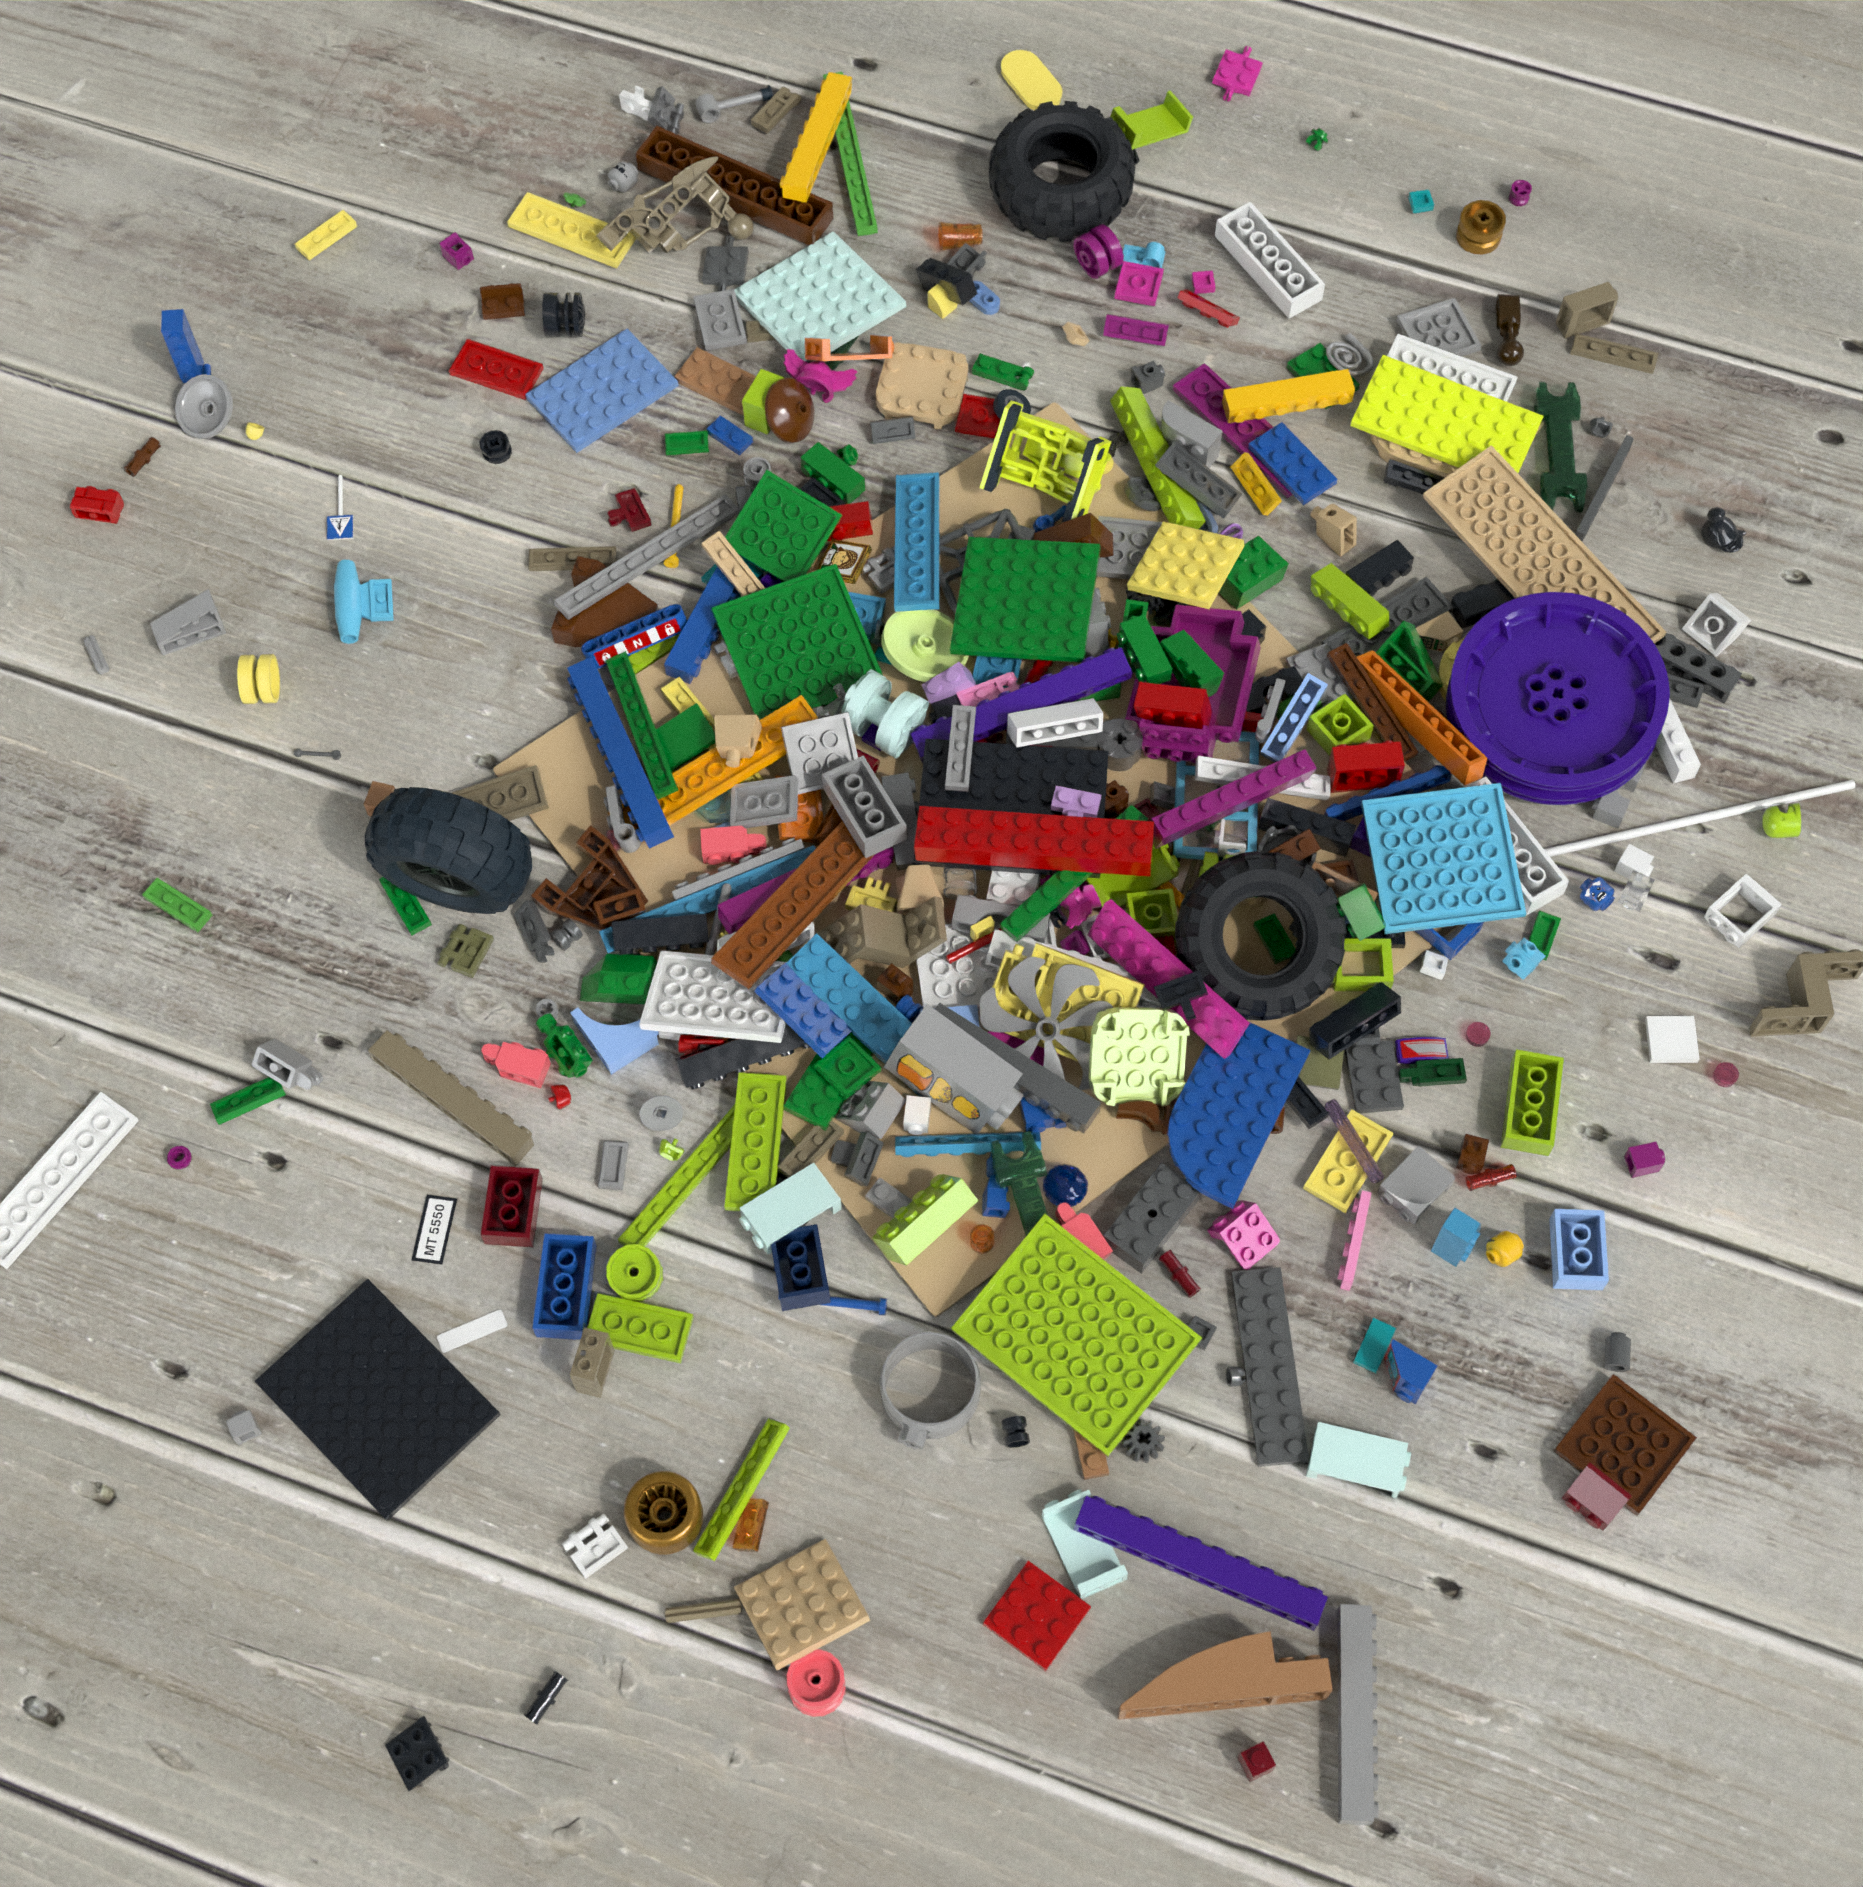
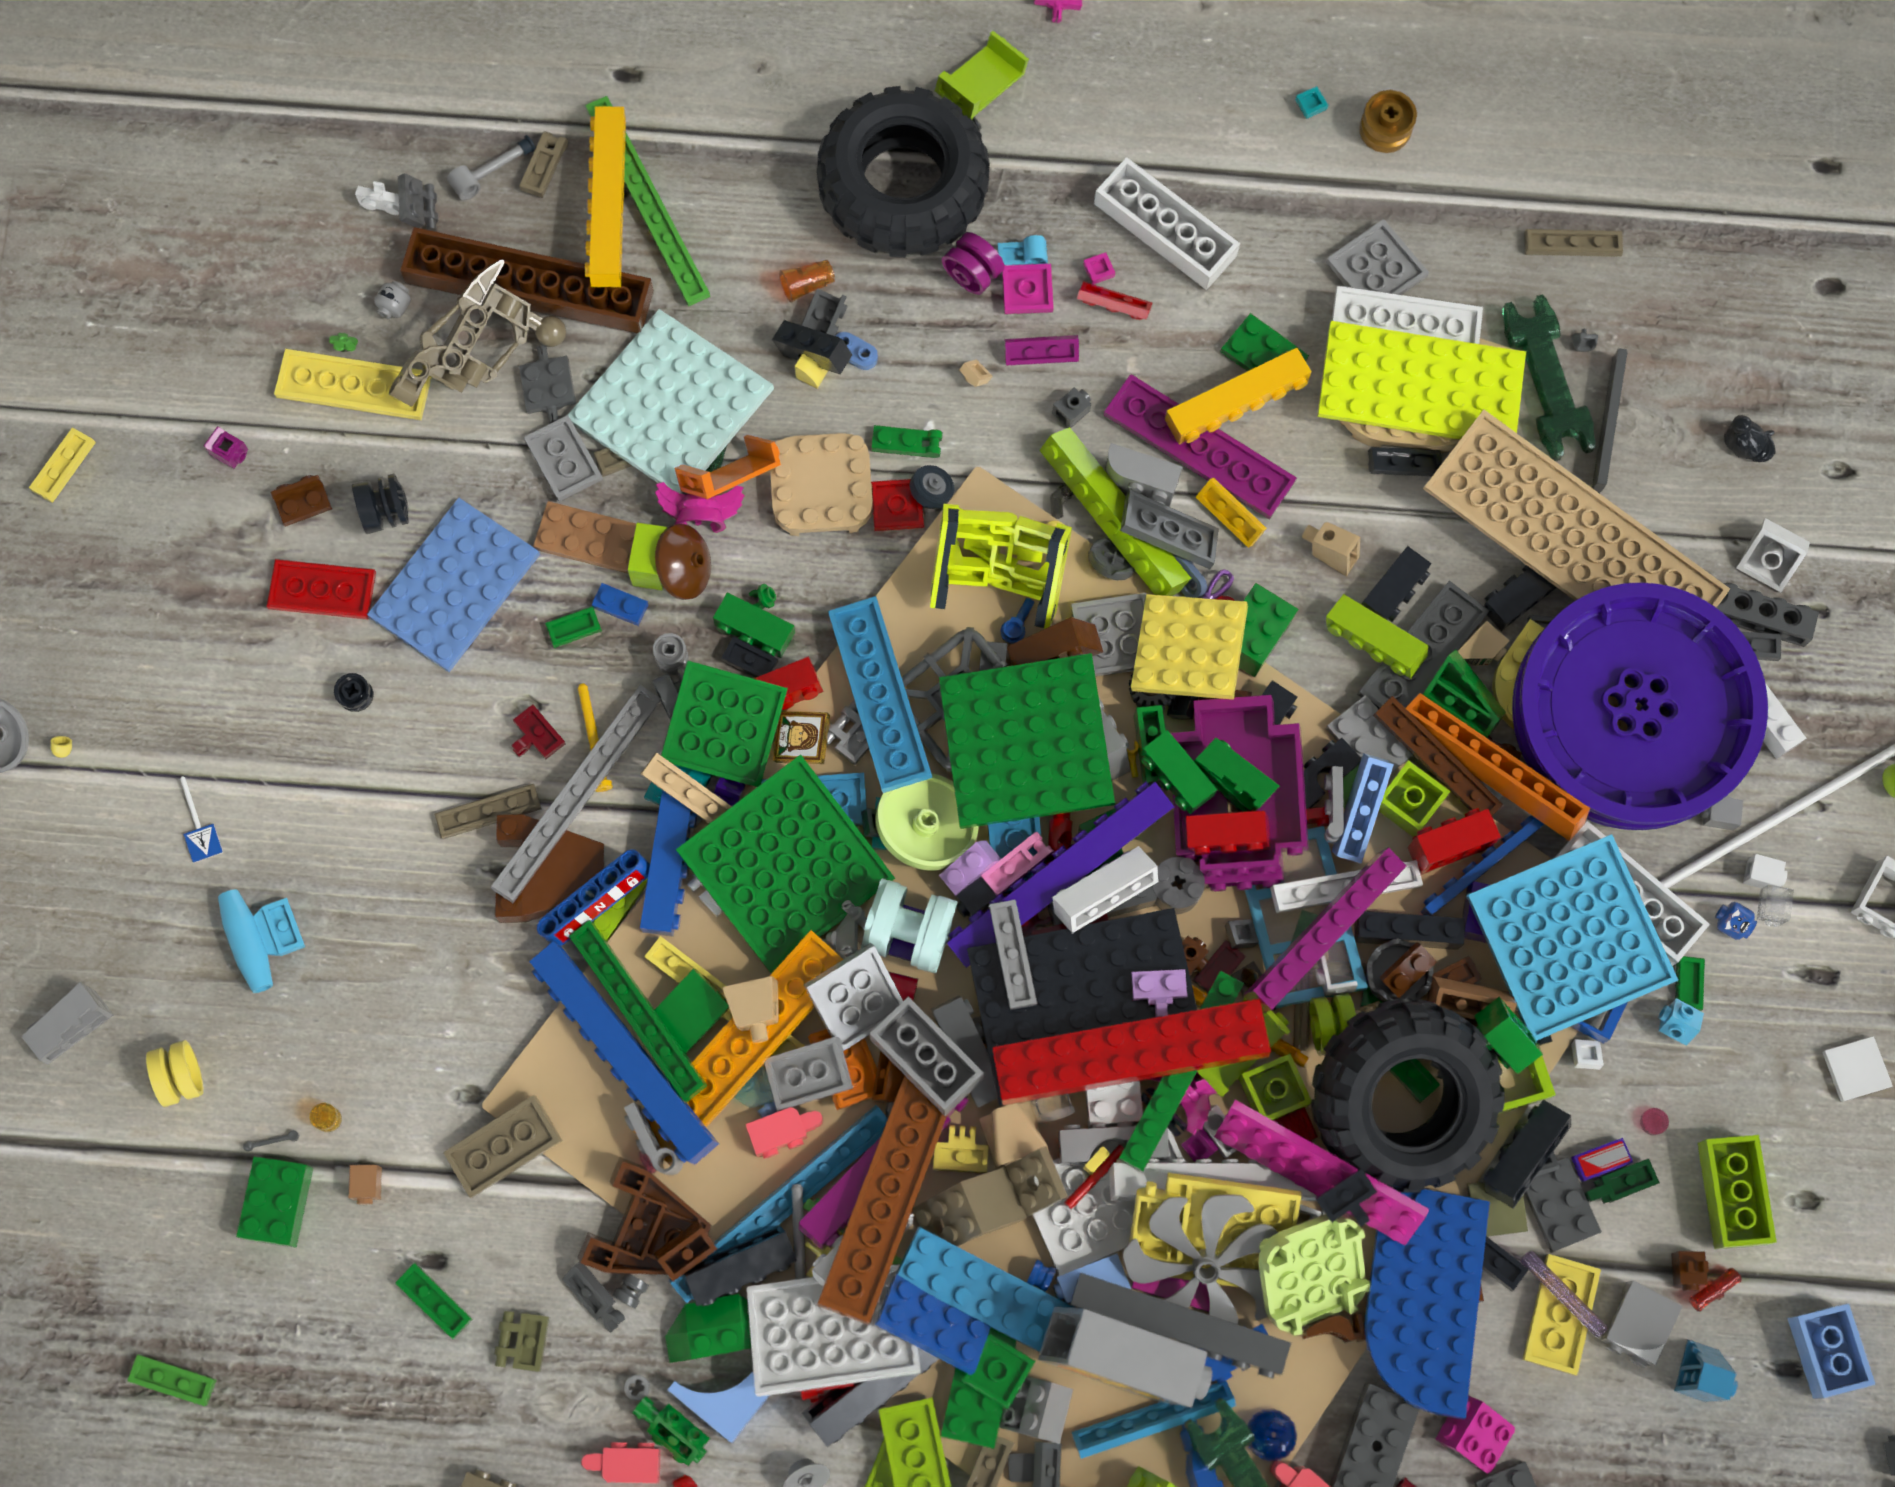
camera: 20 degrees left, 10 degrees up
black wheel [365,787,532,914] -> none
light grey plate [672,838,805,901] -> none
dark grey plate [870,416,916,444] -> none
reddish brown brick [876,963,914,1004] -> none
white brick [904,1095,931,1135] -> none
light yellow tile [1001,50,1062,110] -> none
blue plate [1248,422,1337,506] -> none
green plate [1306,128,1328,151] -> none
light grey piece [1326,333,1374,377] -> none
bright pink plate [1337,1190,1372,1291] -> none
yellow head [1486,1231,1524,1267] -> none
dark brown beam [1496,294,1524,366] -> none
magenta wheel [1509,180,1532,206] -> none
dark tan window [1556,281,1619,339] -> none
magenta brick [1624,1141,1665,1178] -> none
none -> green brick [236,1157,313,1248]
none -> clear yellow wheel [310,1103,342,1133]

